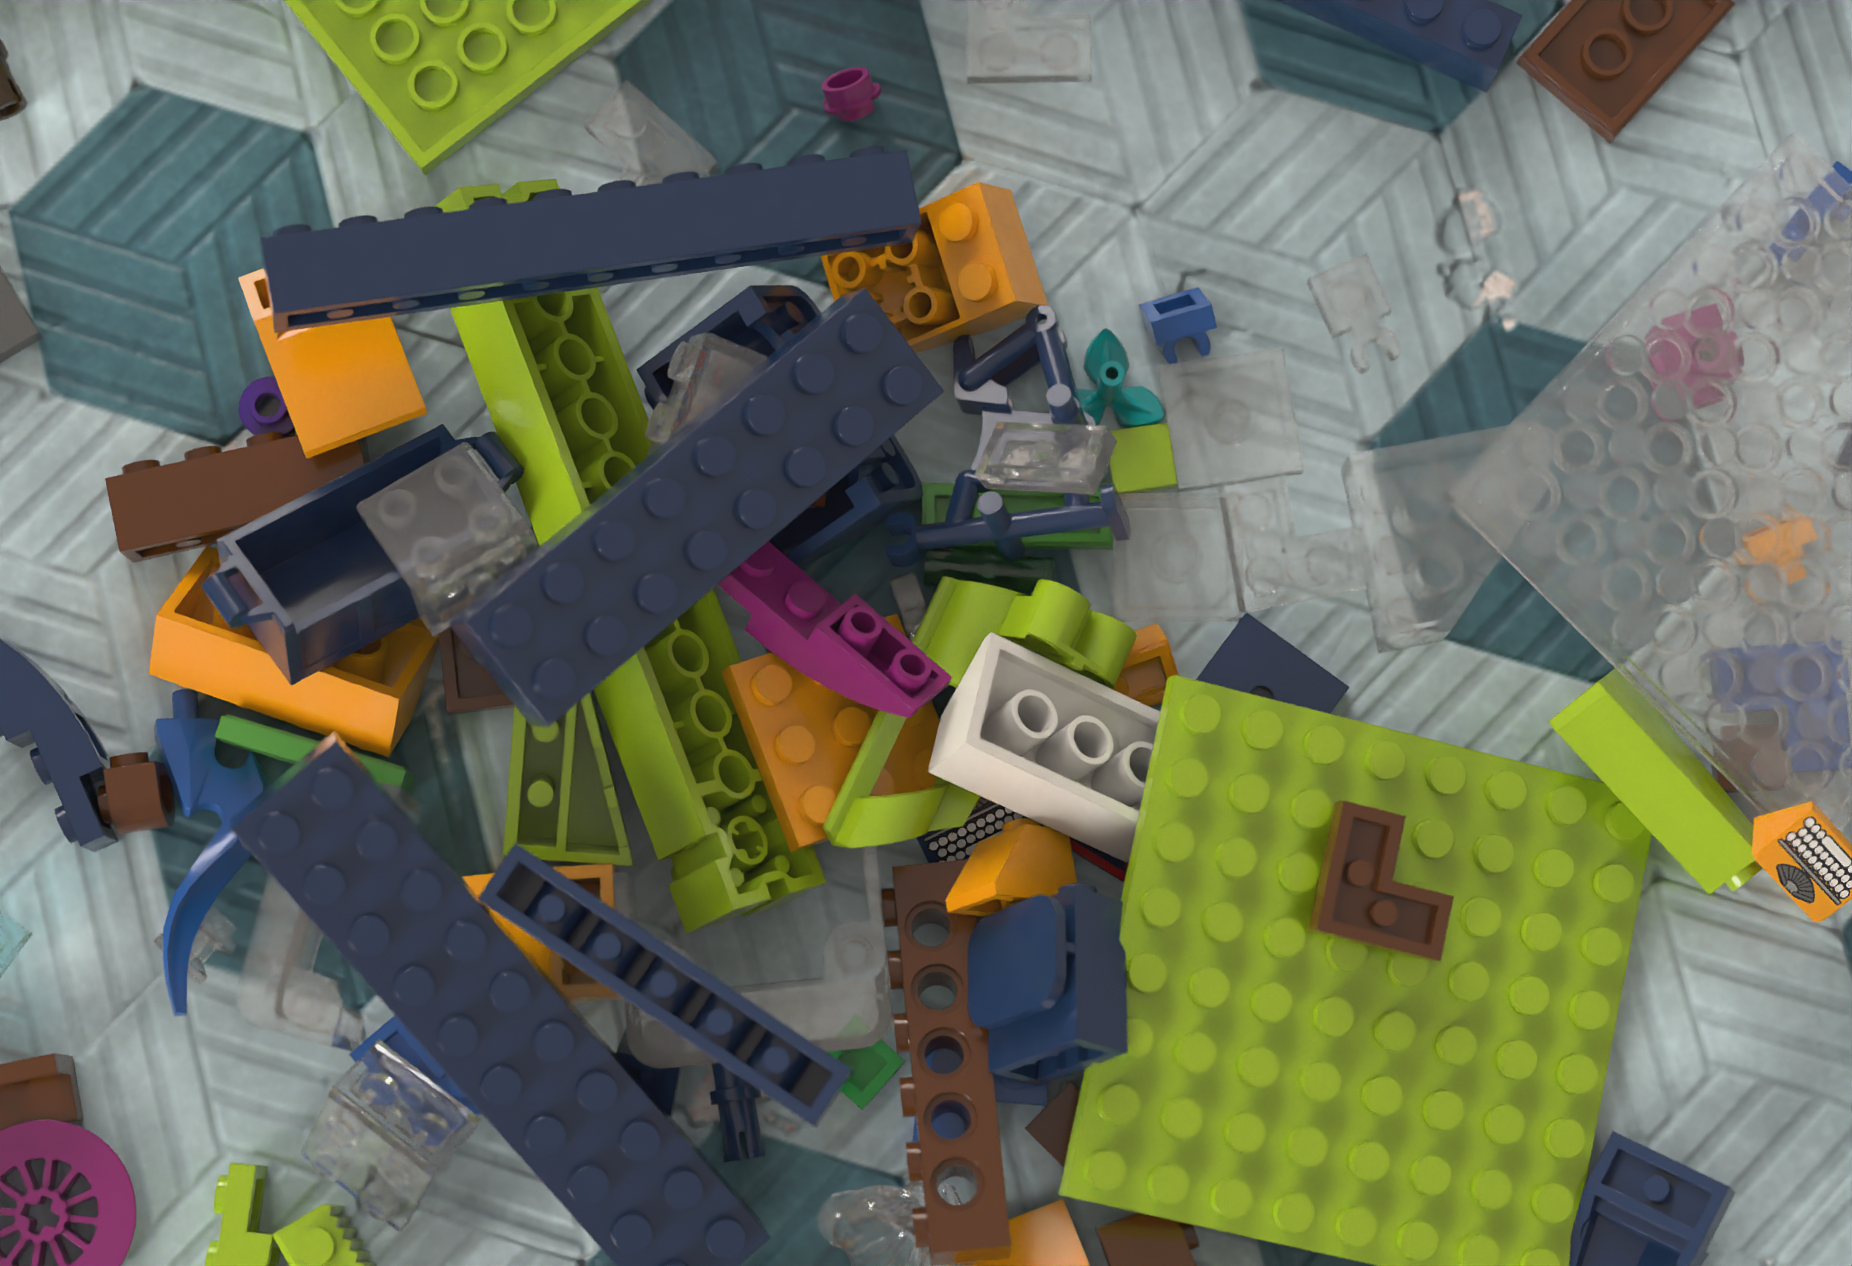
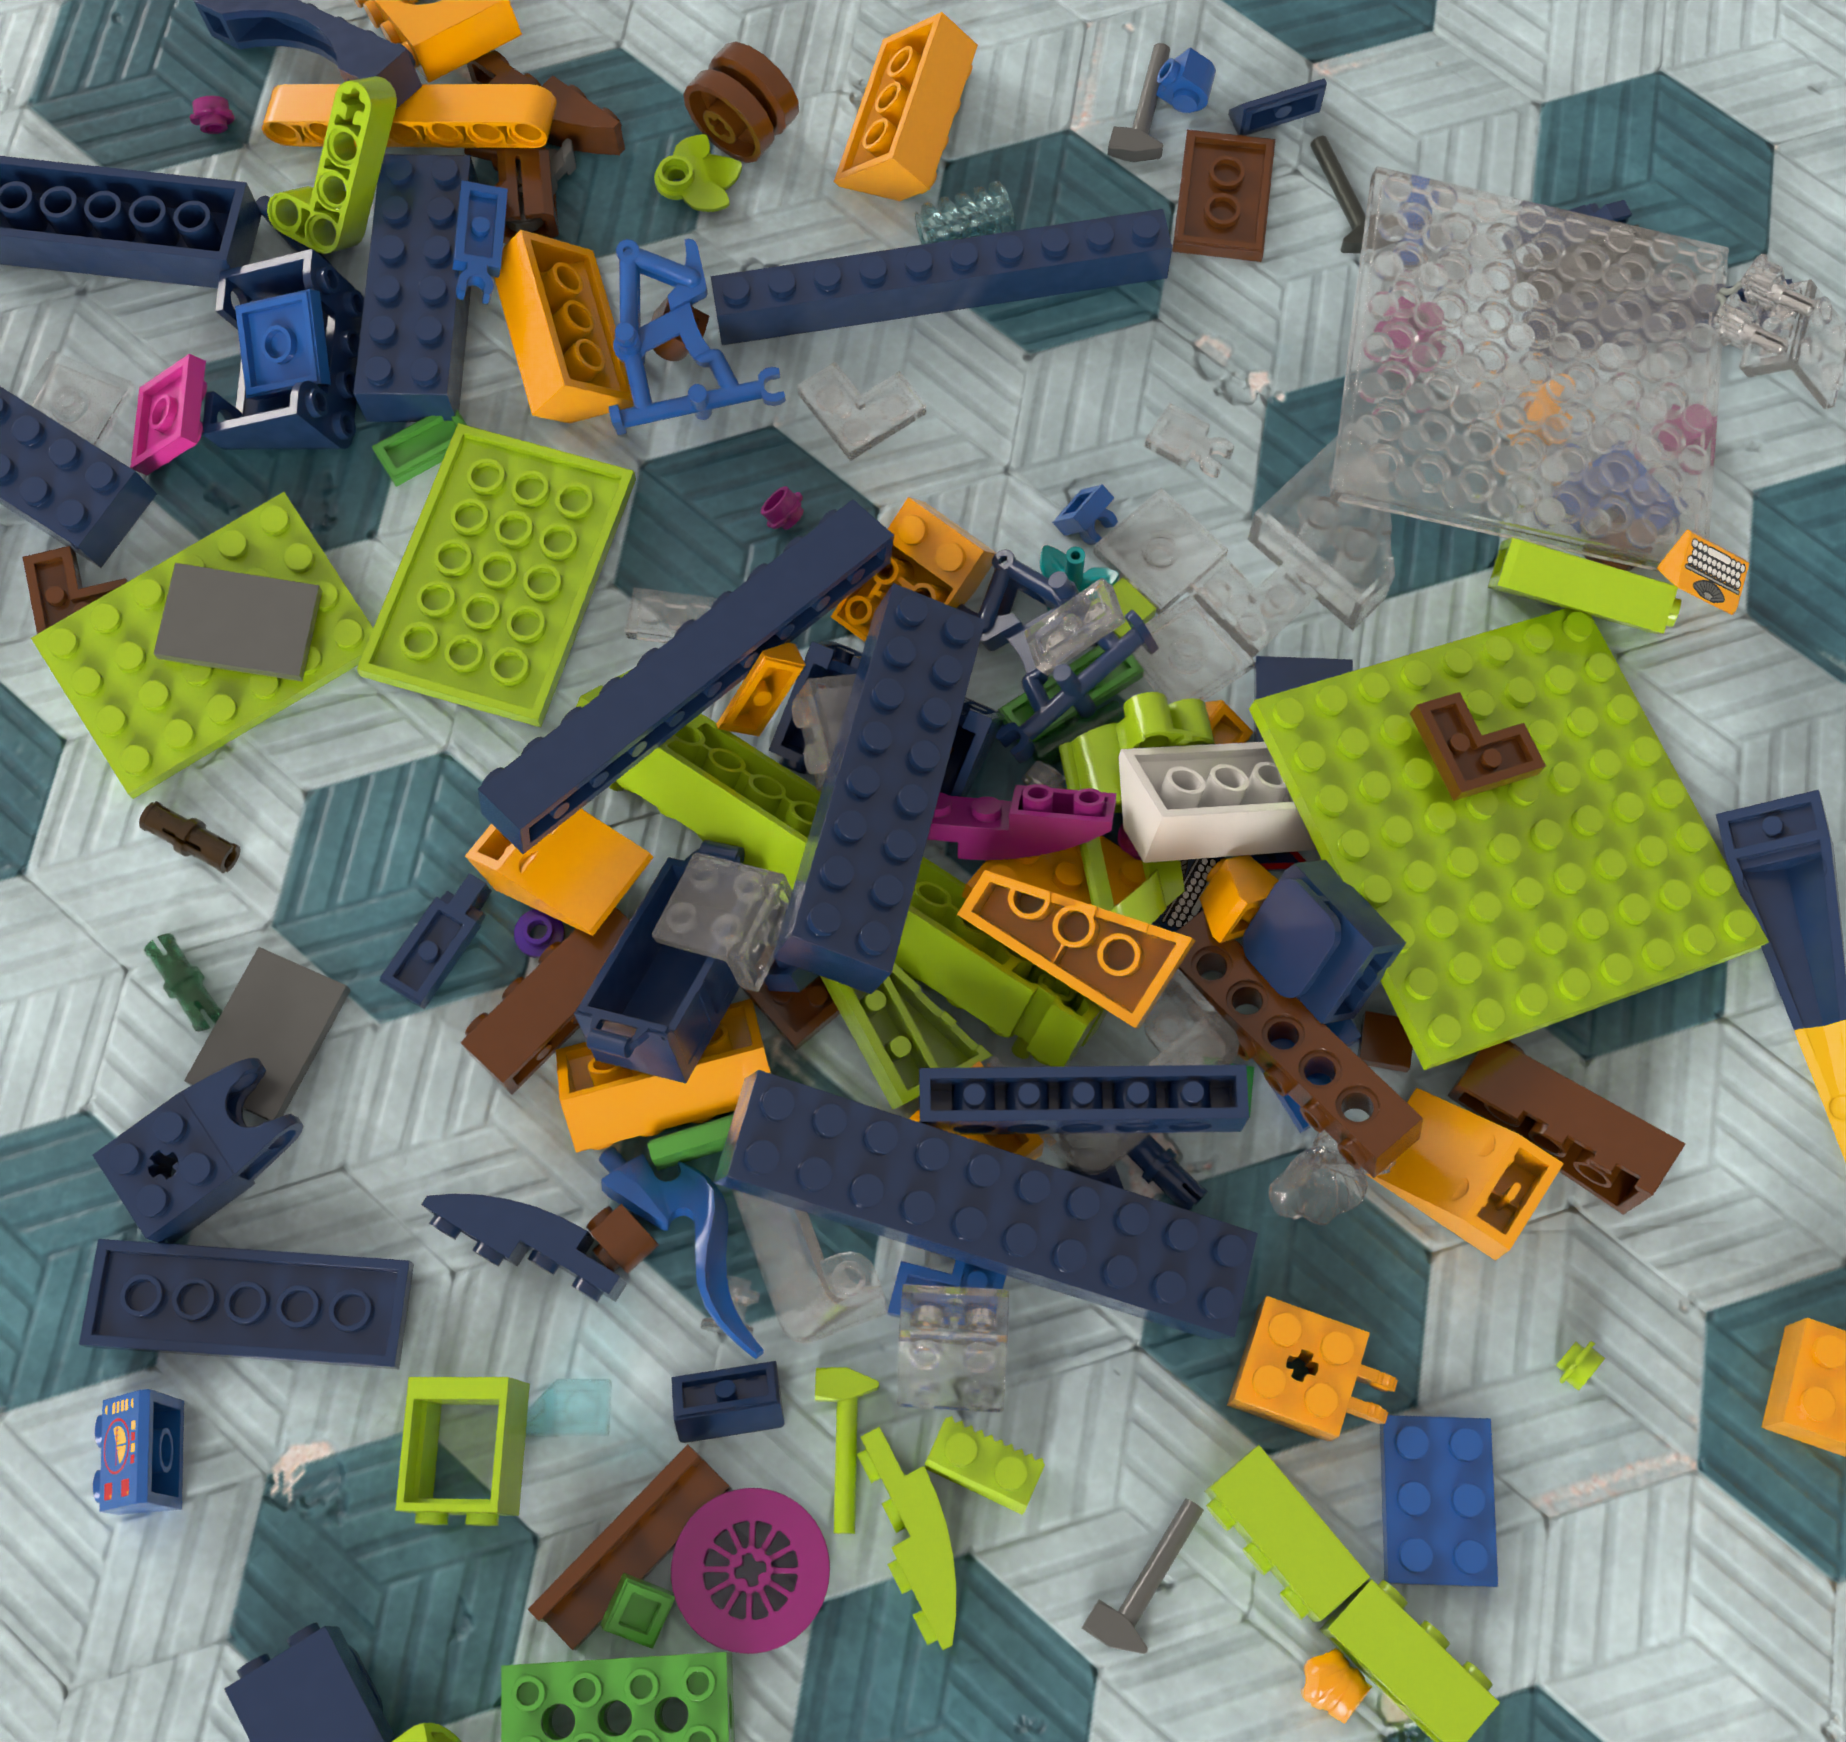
camera: 35 degrees left, 10 degrees down
none -> dark blue hinge [379,873,492,1009]
none -> dark blue slope [671,1361,785,1443]
none -> light orange slope [716,643,806,737]
none -> lime piece [815,1367,880,1534]
none -> light orange wedge [957,870,1196,1029]
none -> pearl dark grey piece [1310,136,1398,254]

